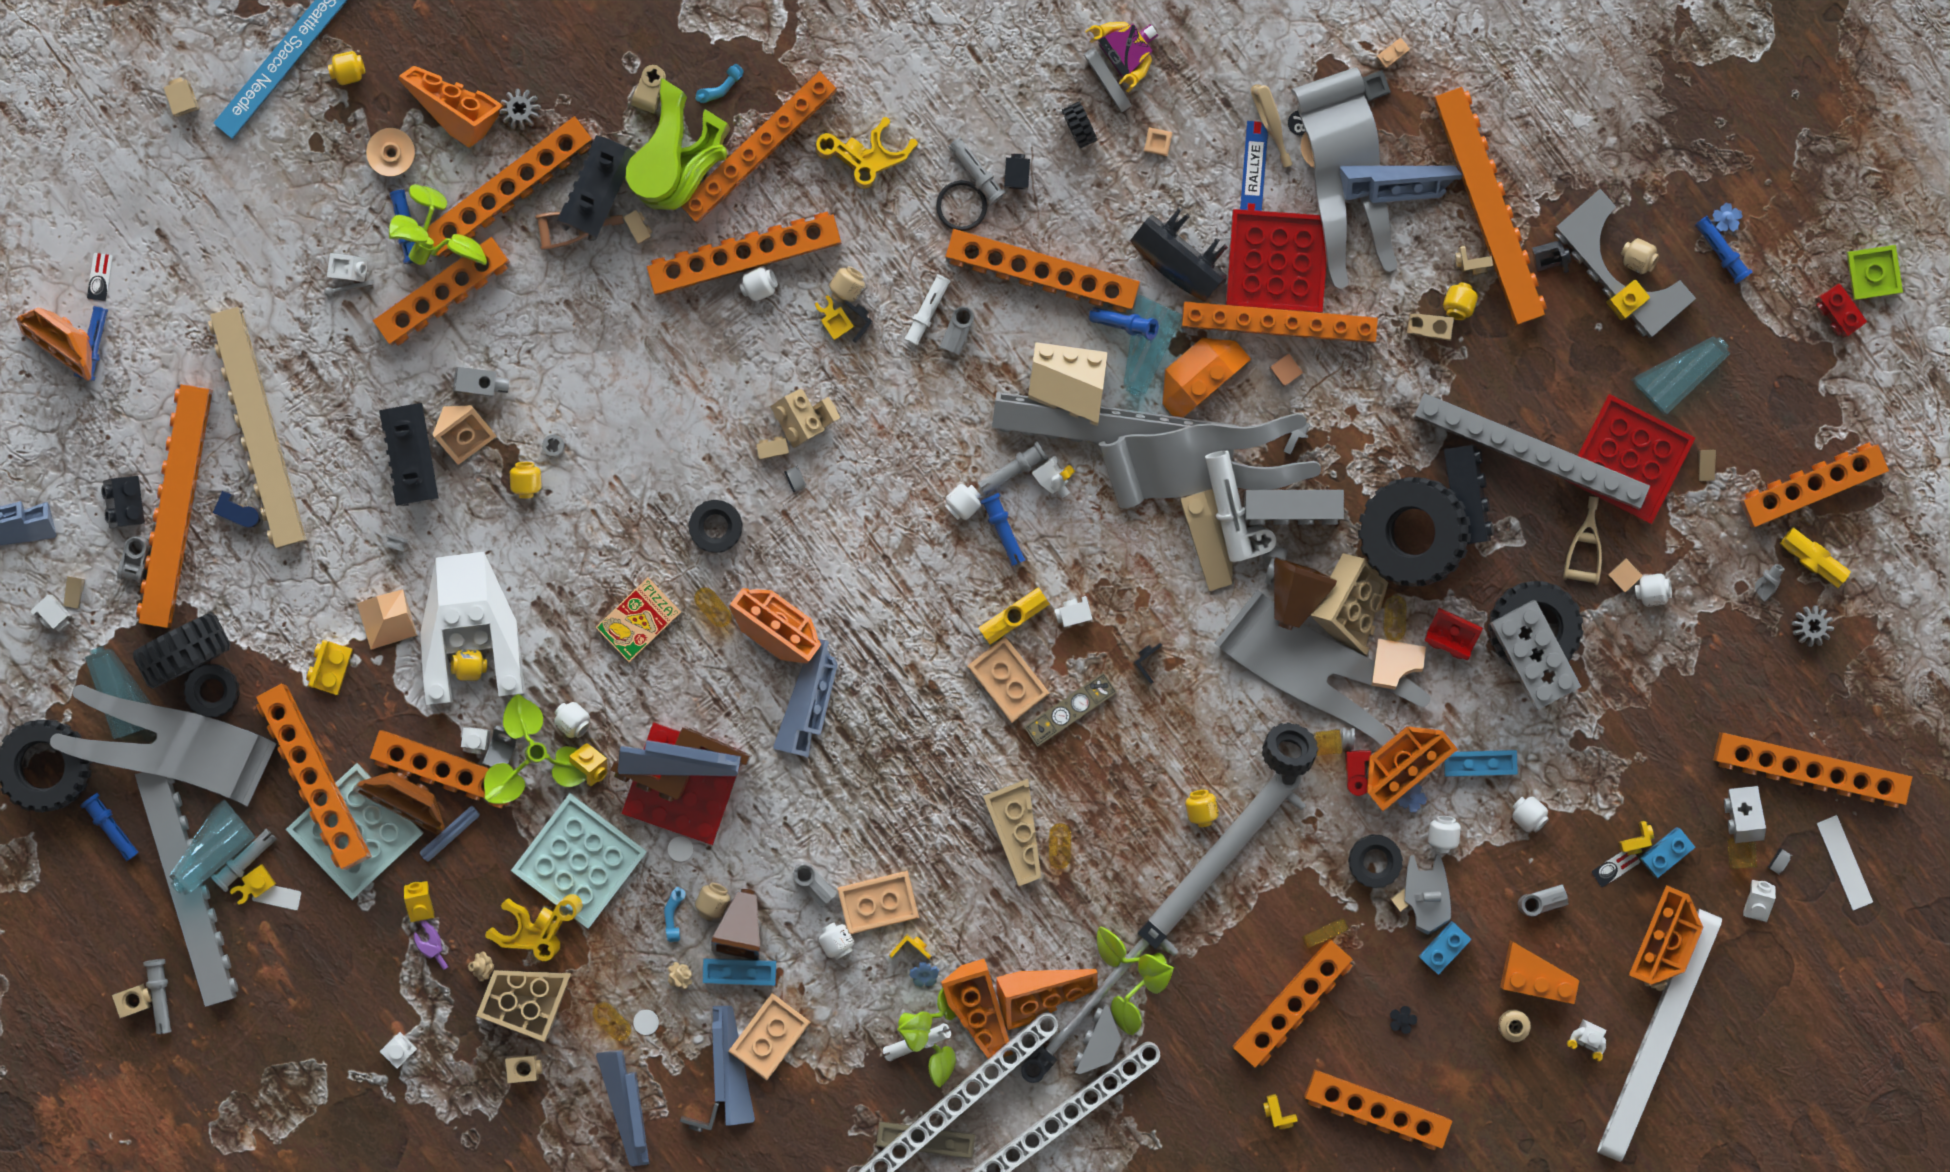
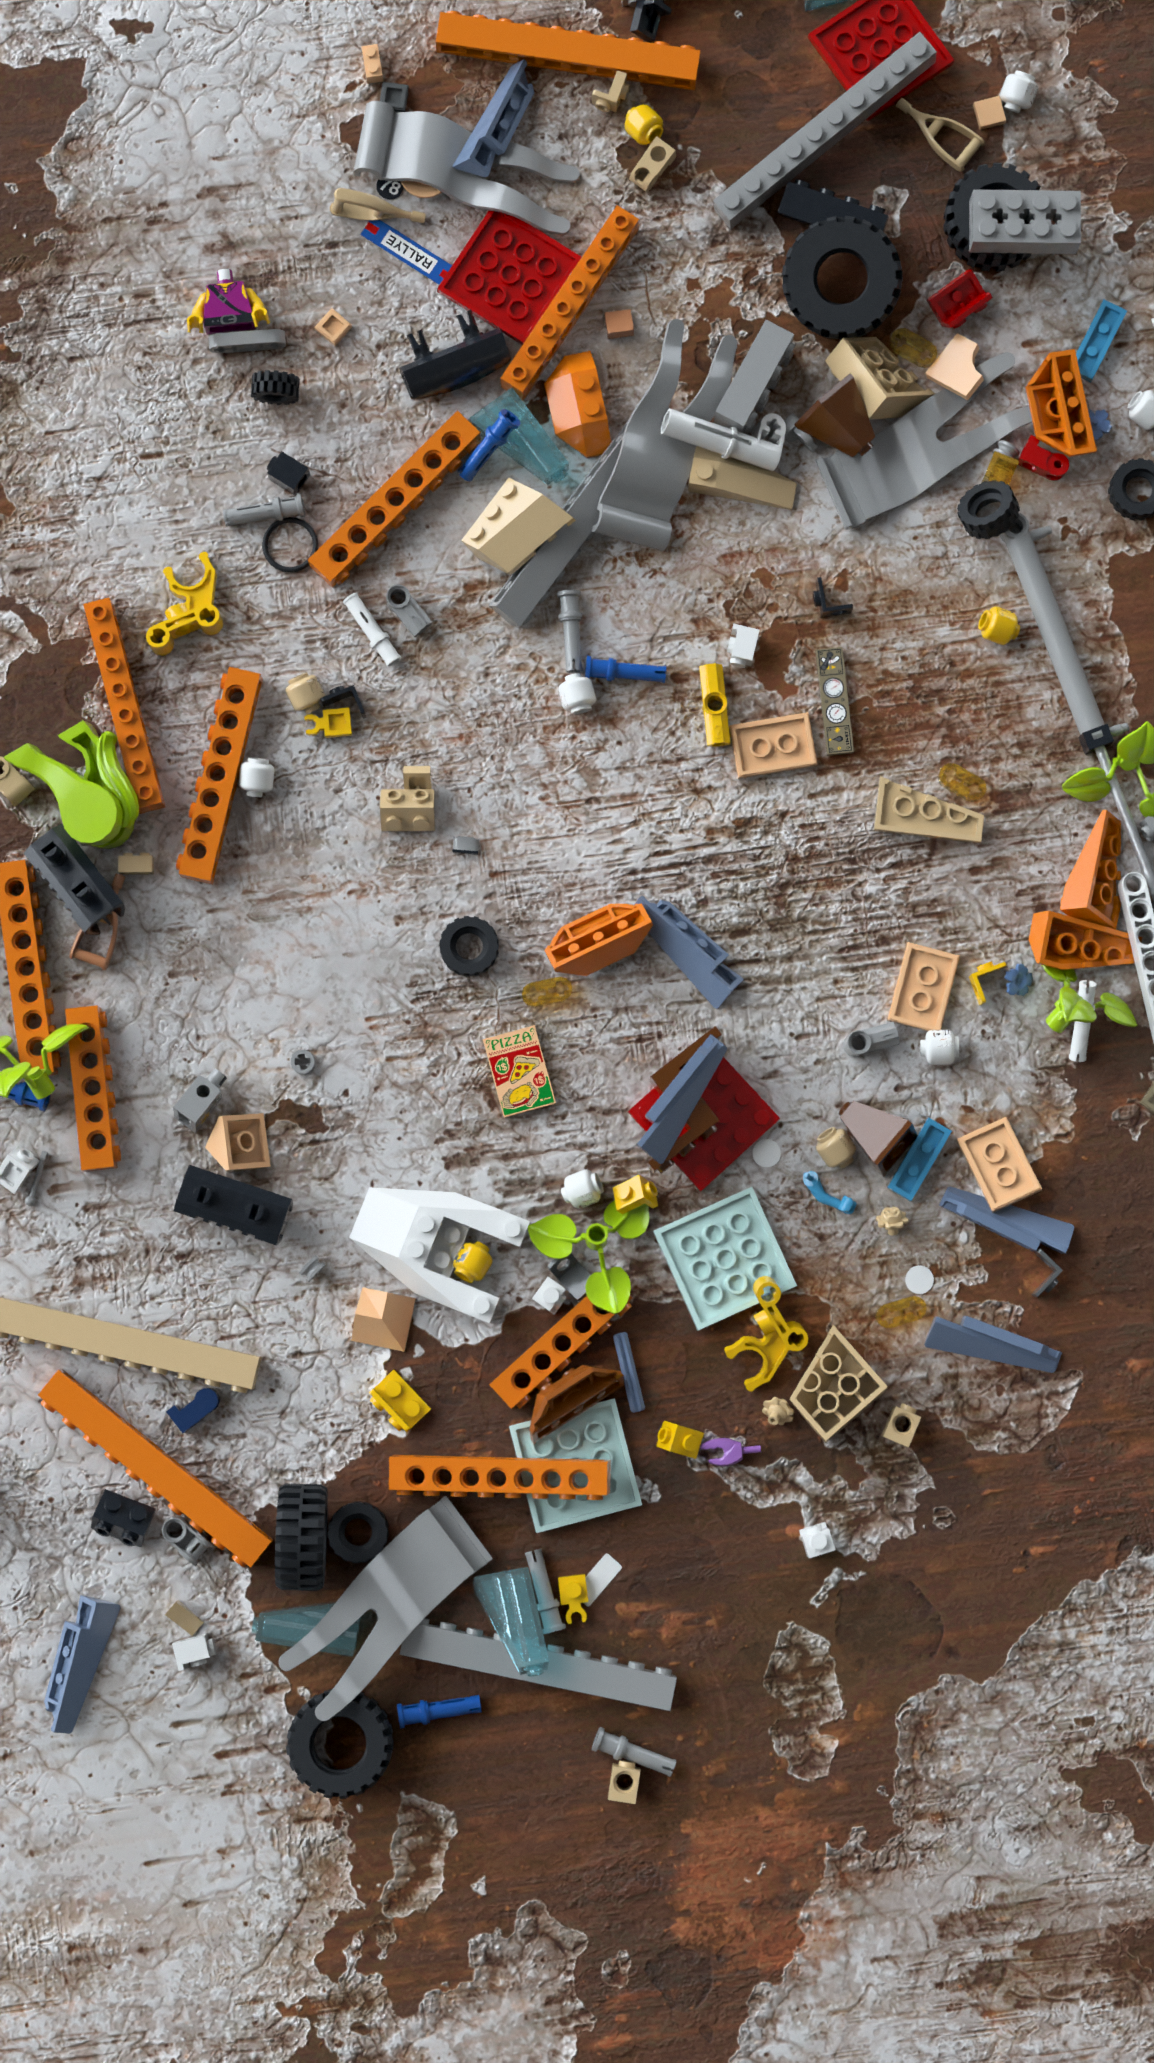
camera: 65 degrees left, 5 degrees down
yellow head [509,462,542,499] -> none
dark azure piece [695,64,744,103] -> none
tan piece [756,436,789,459] -> none
white piece [1032,455,1075,498] -> none
light grey piece [1284,423,1310,454] -> none

